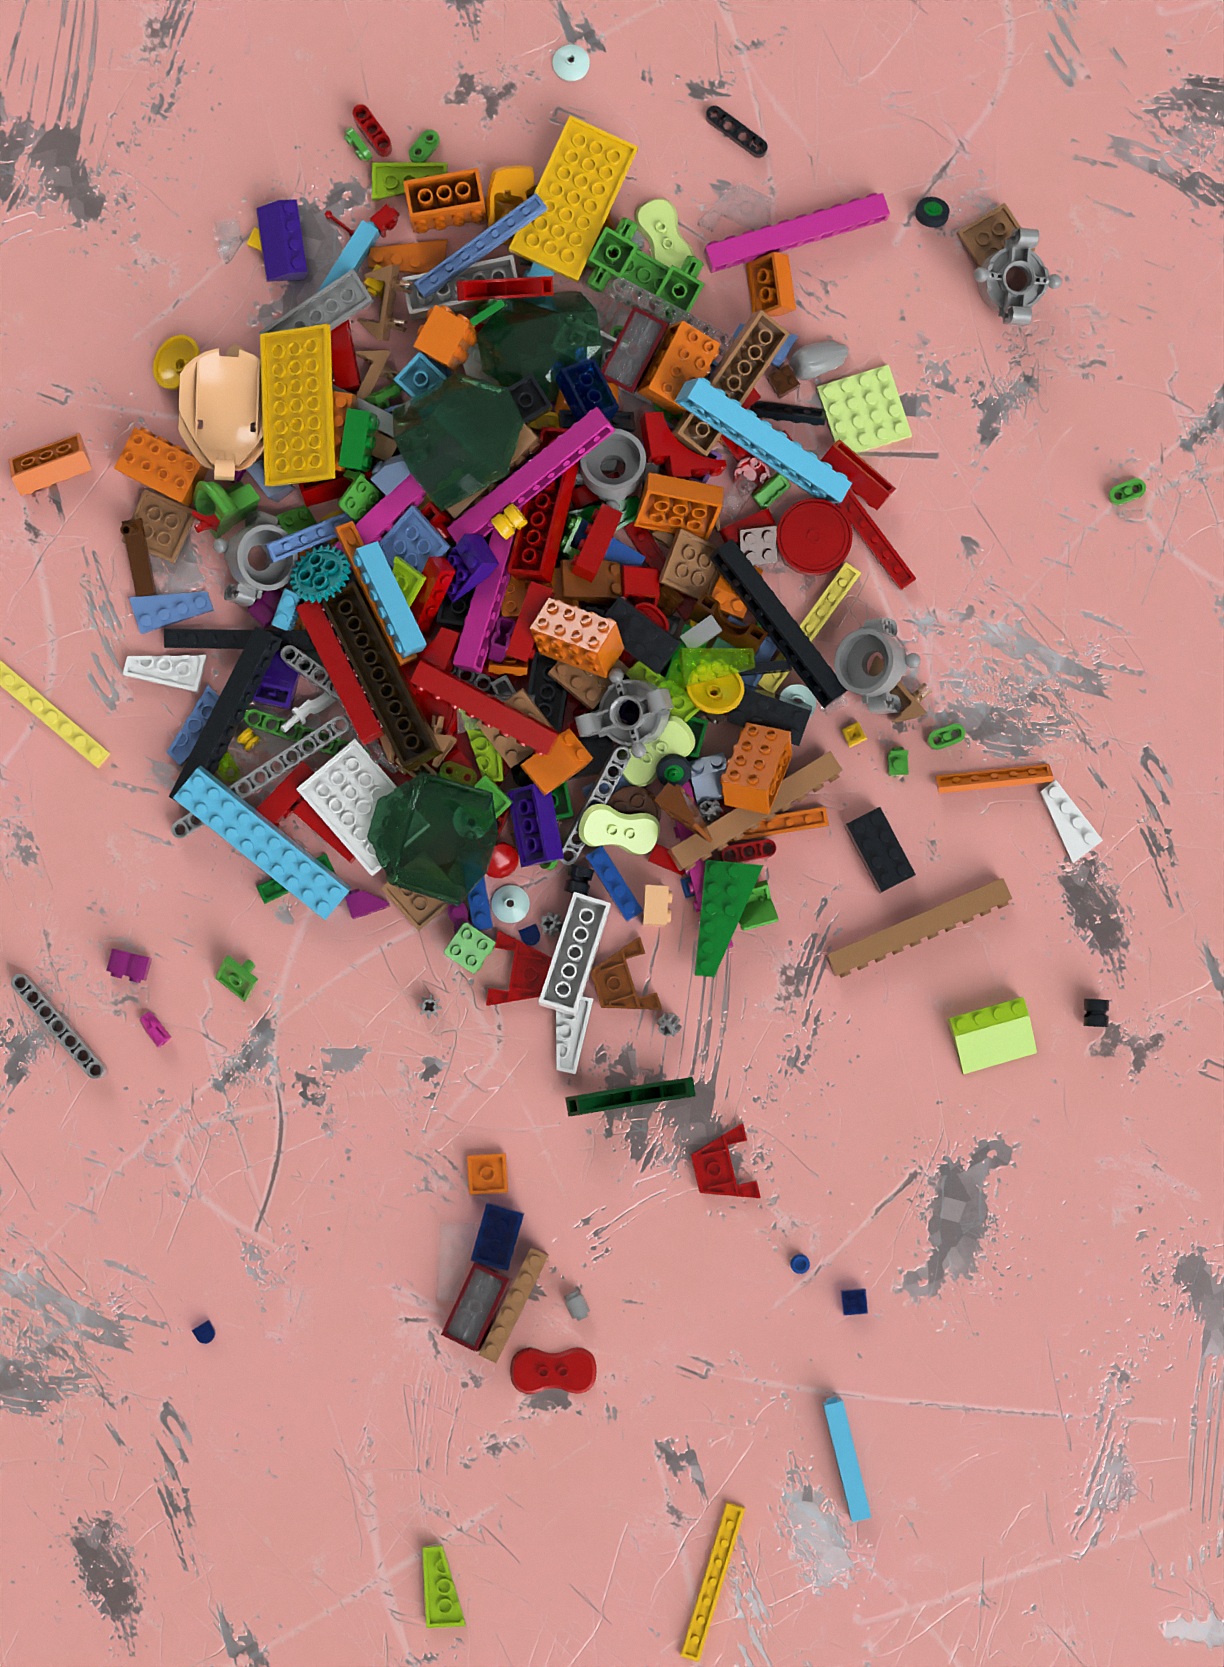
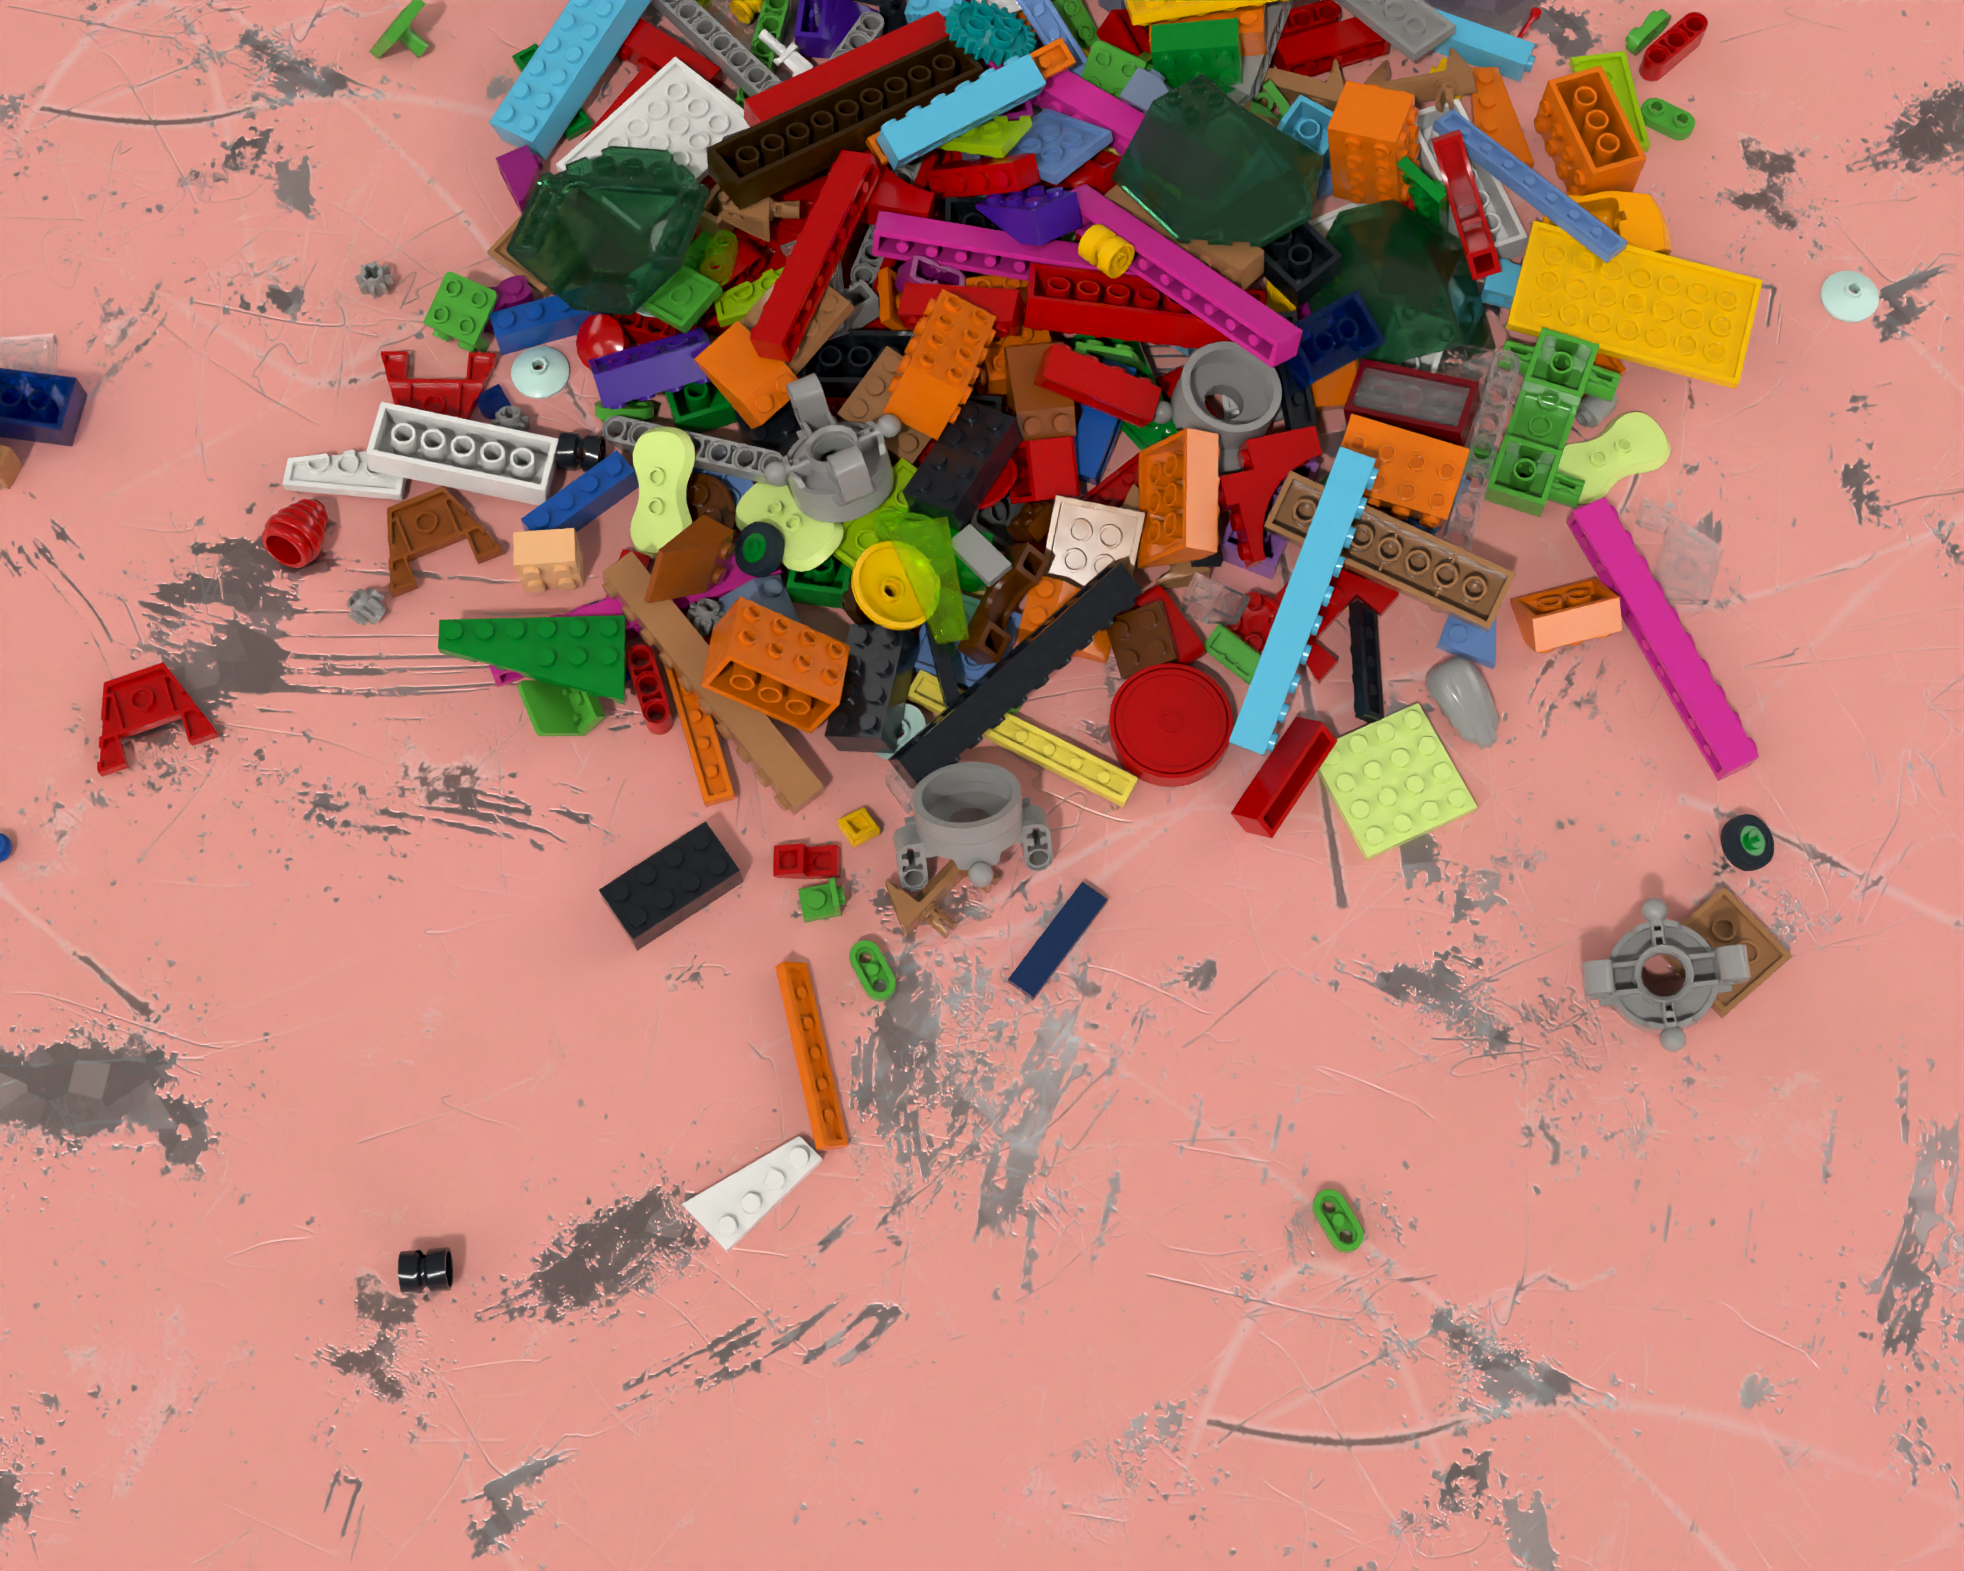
camera: 85 degrees right, 15 degrees down
red brick [370,204,400,238] -> none
orange plate [467,1153,508,1195] -> none
dark green arch [565,1077,696,1117] -> none
black beam [706,105,768,158] -> none
reddish brown piece [767,365,800,399] -> none
medium nougat brick [825,878,1013,978] -> none
red plate [835,489,917,591] -> none
slope [947,997,1037,1074] -> none
none -> red piece [261,499,328,568]
none -> red slope [773,843,841,879]
none -> dark blue tile [1008,882,1108,1000]

